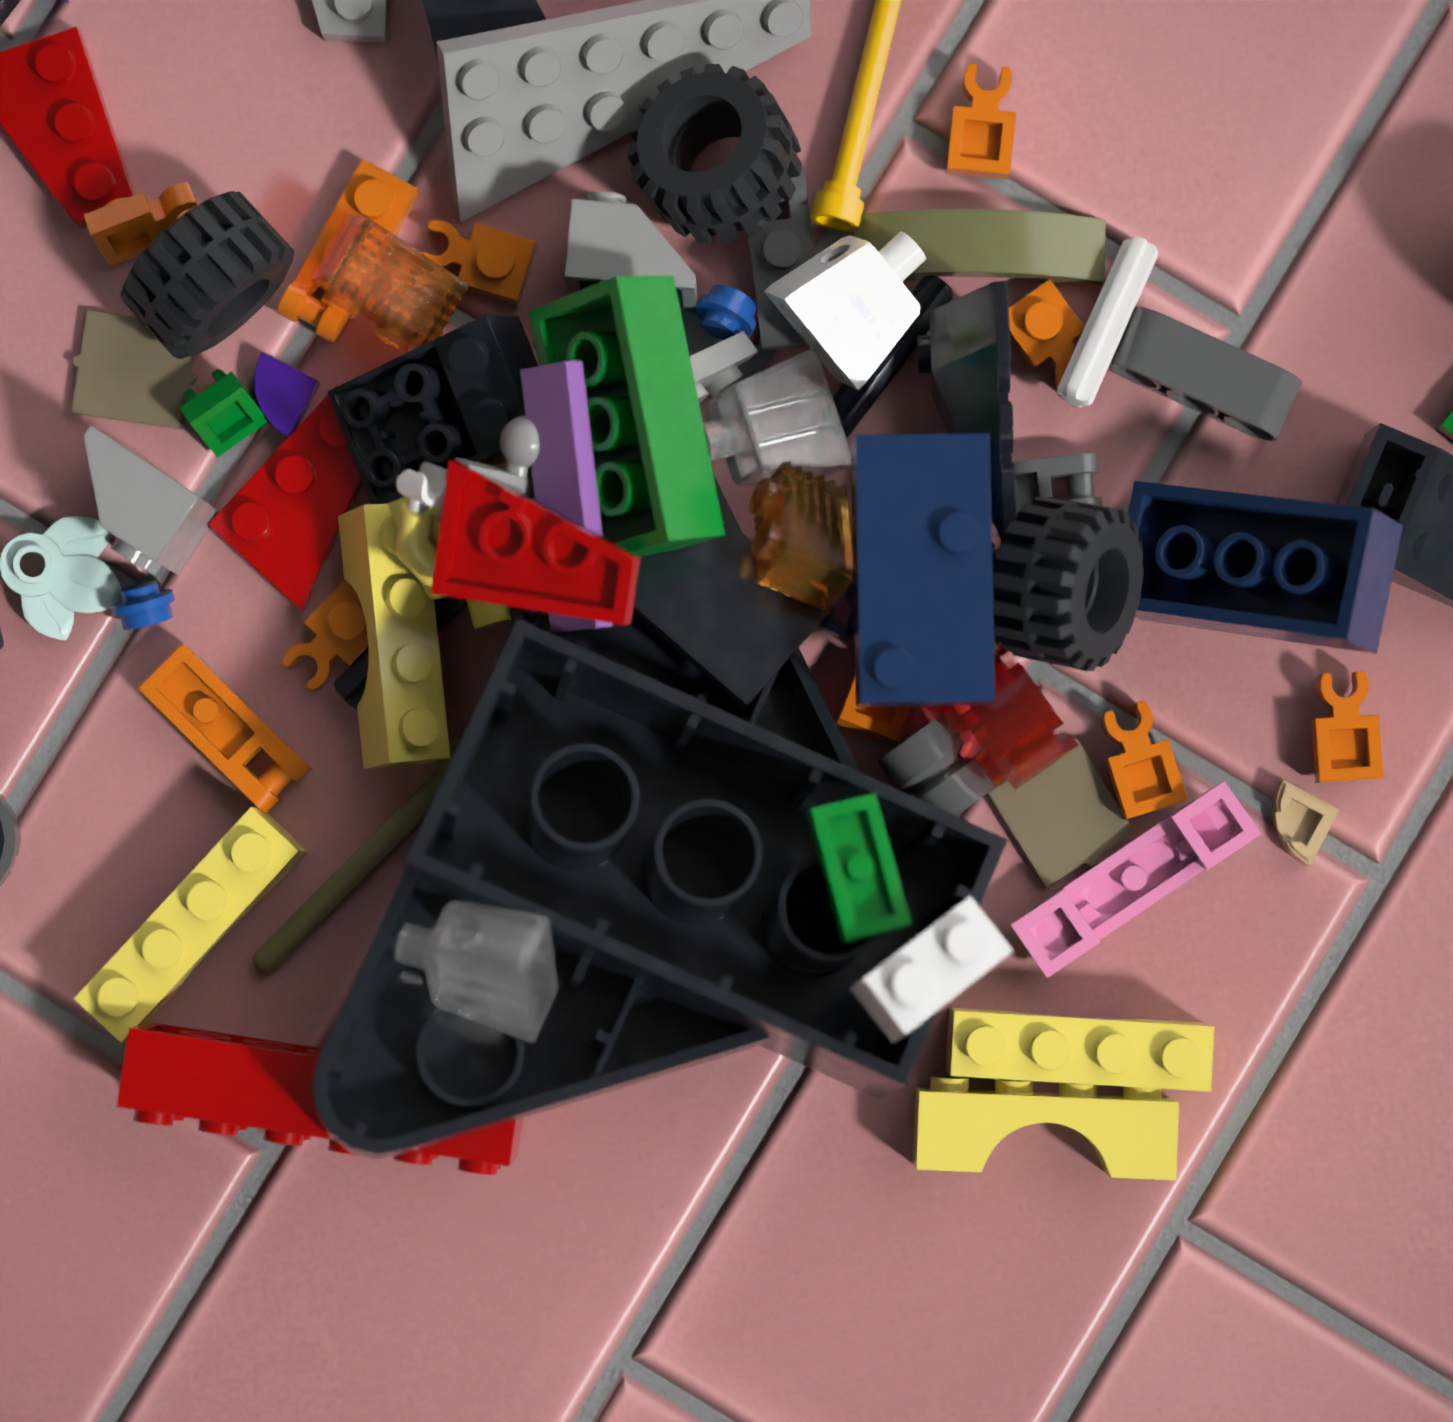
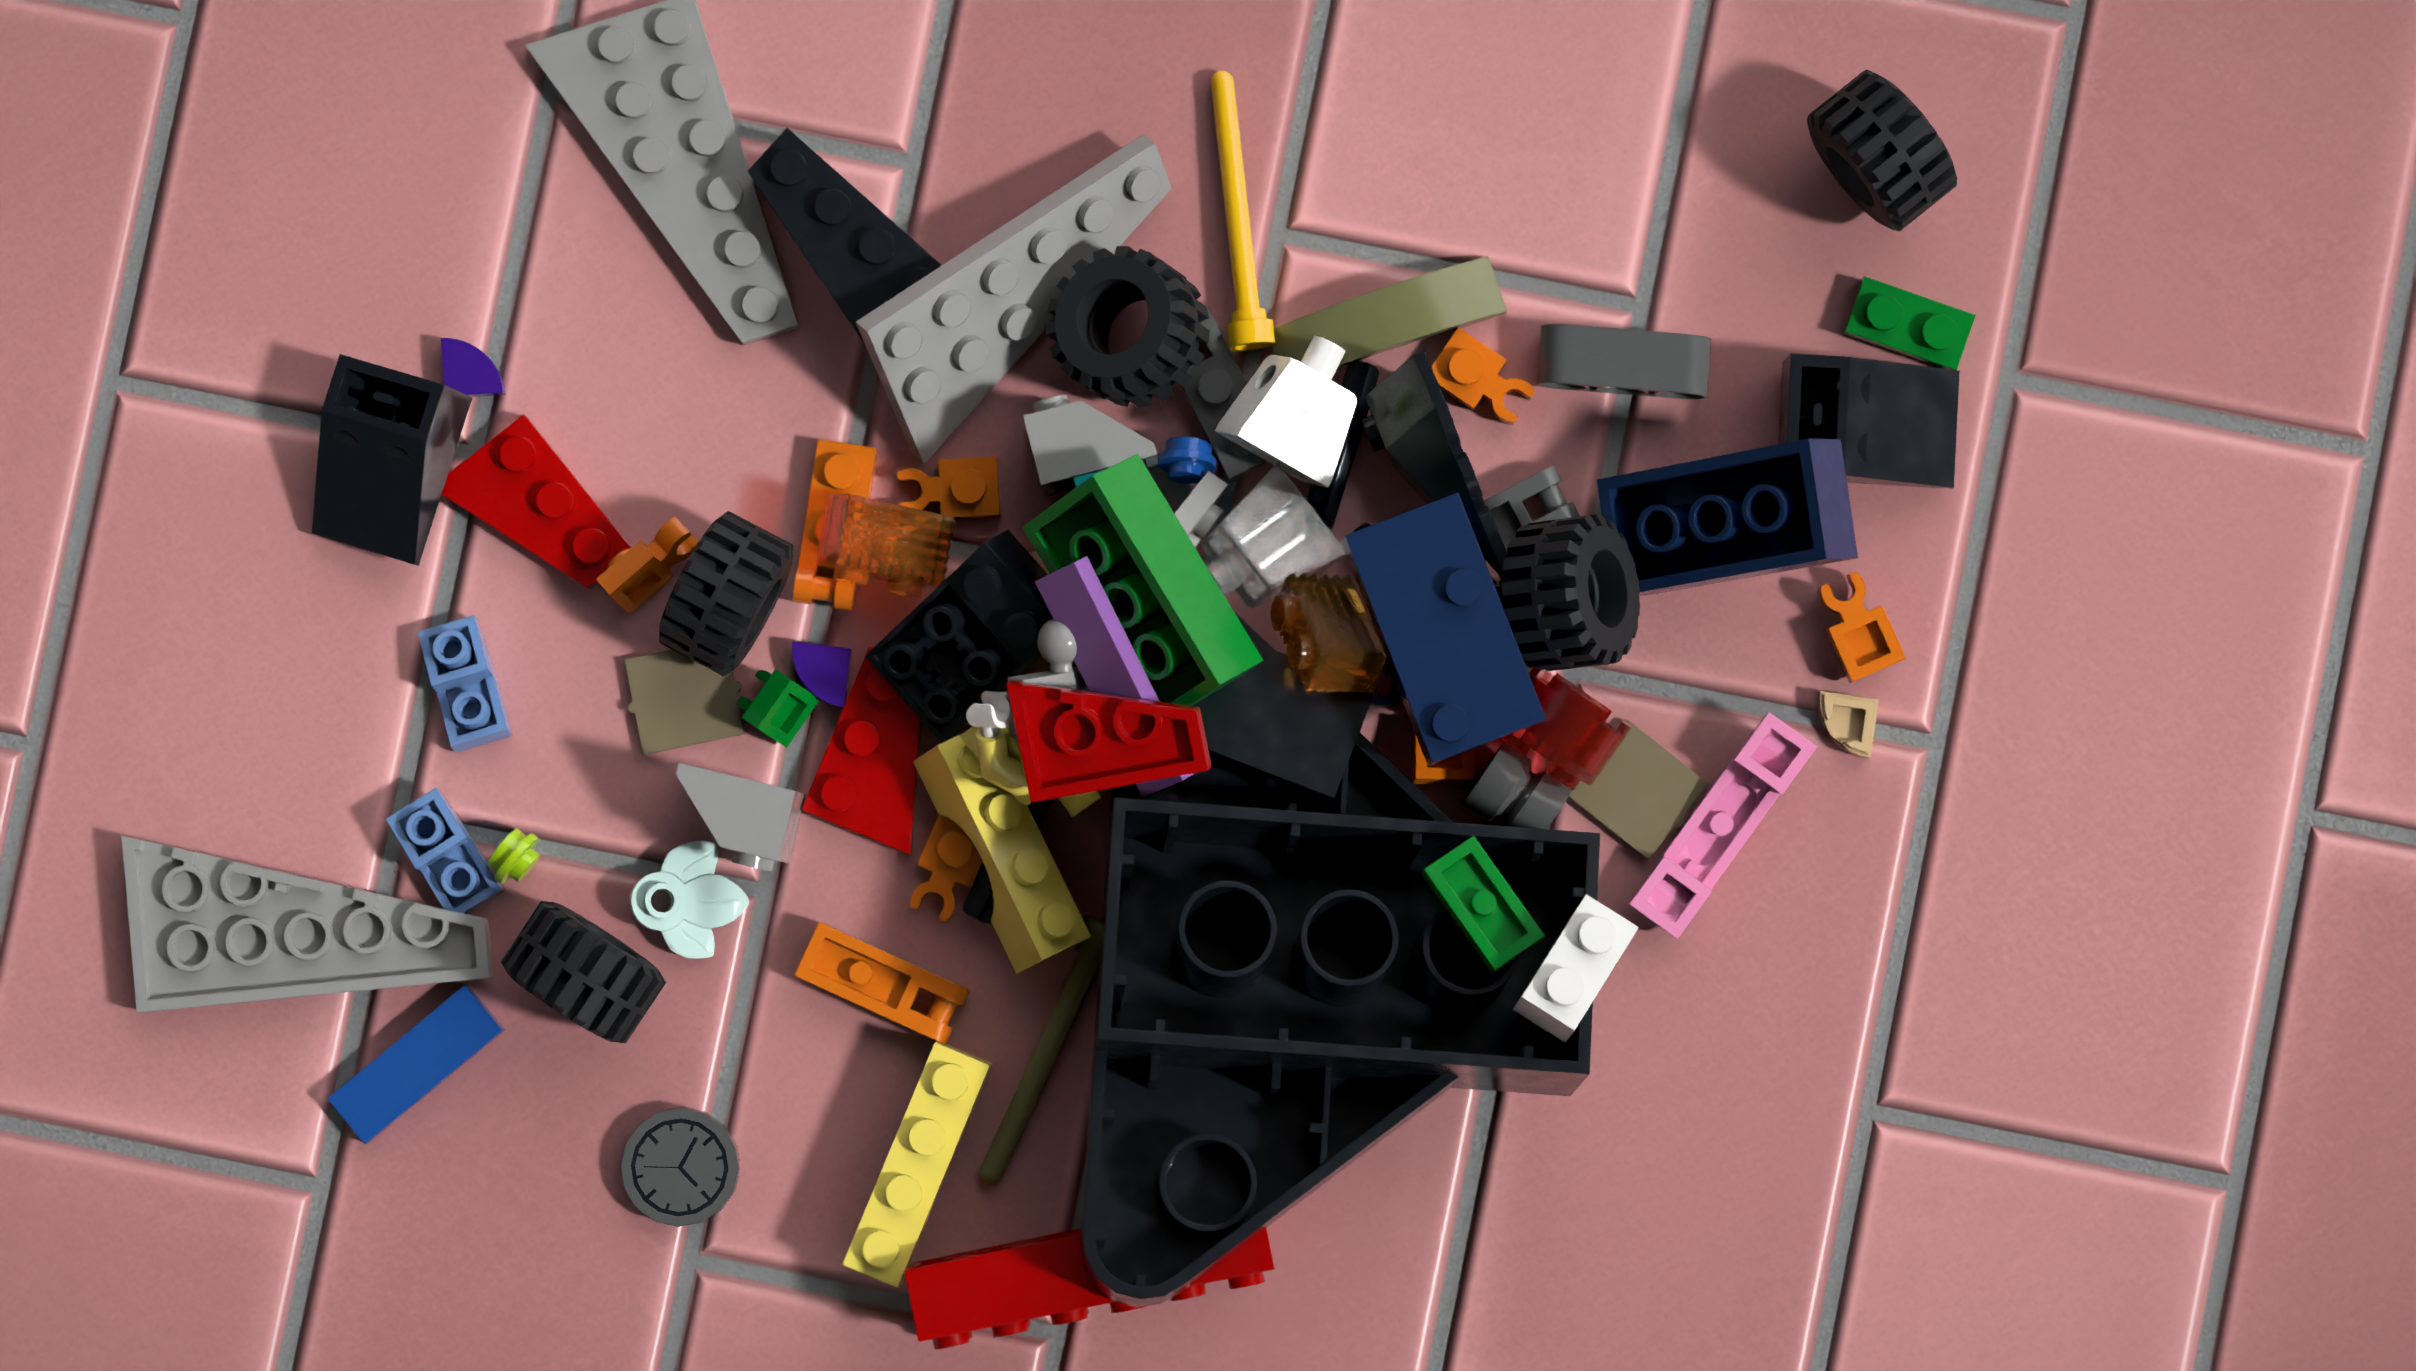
camera: 20 degrees left, 0 degrees up
blue plate [110,581,175,630] -> none
clear torso [395,901,558,1043] -> none
light yellow arch [913,1076,1179,1180] -> none
orange plate [945,63,1016,180] -> none
light yellow arch [945,1008,1214,1092] -> none
white axle [1057,236,1158,408] -> none
orange plate [1101,700,1188,820] -> none

